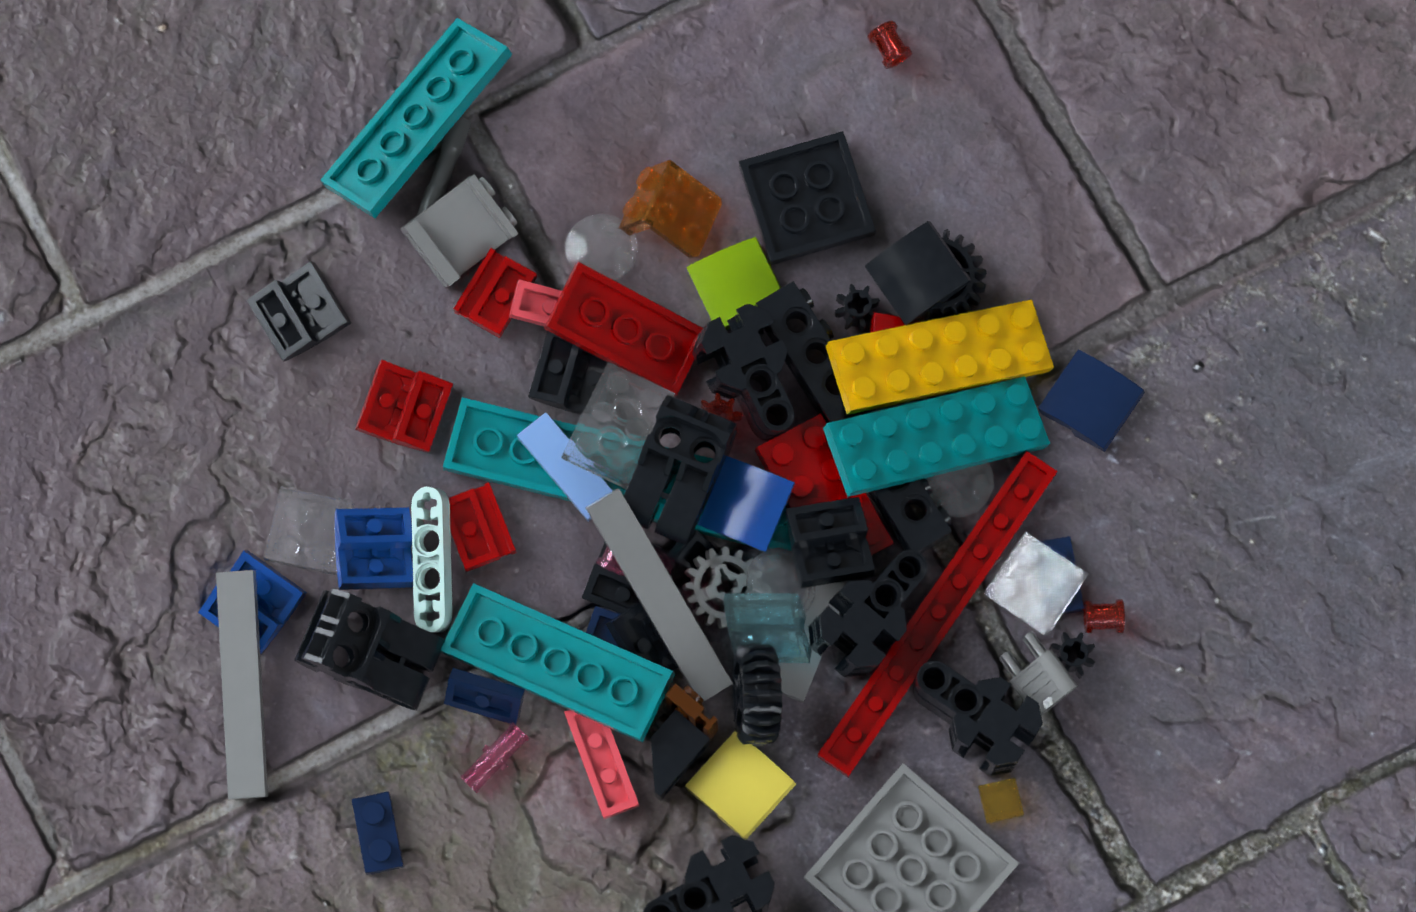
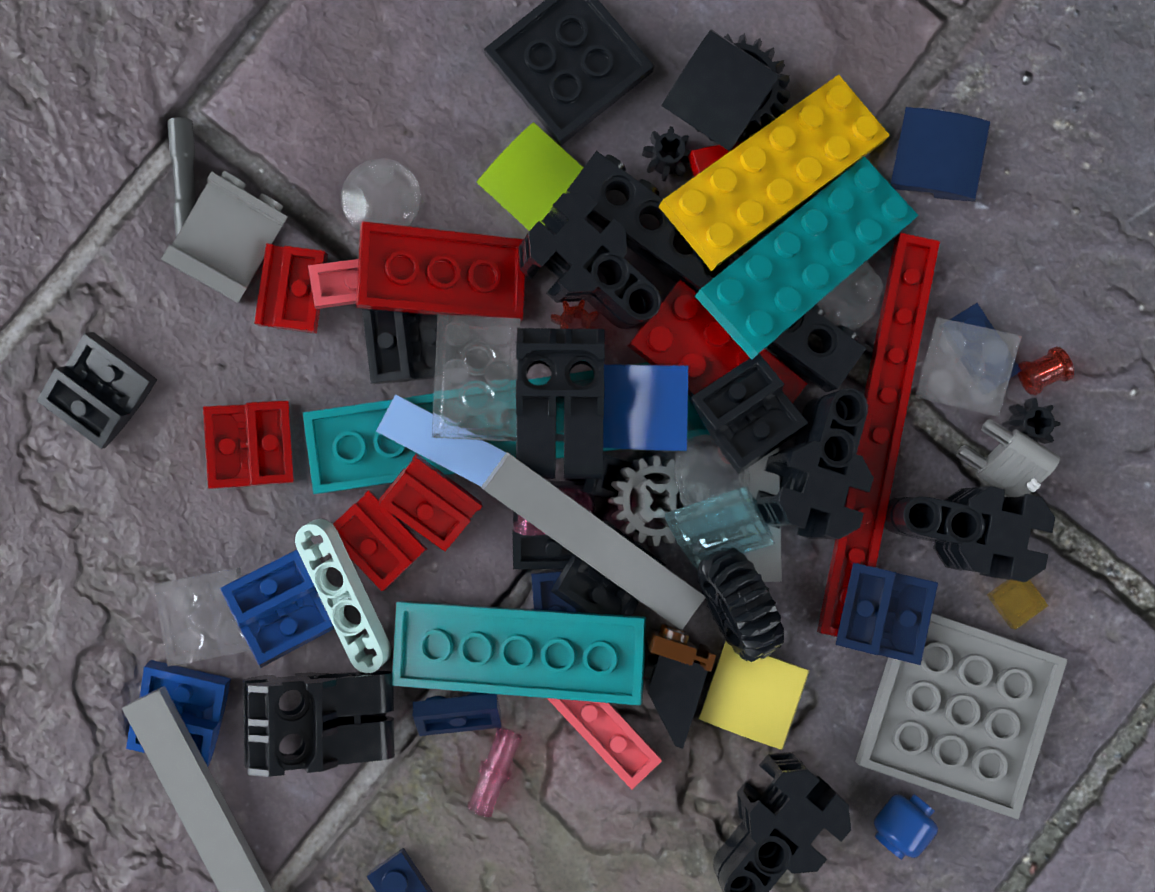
camera: 30 degrees left, 10 degrees up
teal plate [320,18,513,218] -> none
clear orange bracket [619,160,722,258] -> none
none -> red plate [379,453,483,552]
none -> dark blue slope [835,563,938,665]

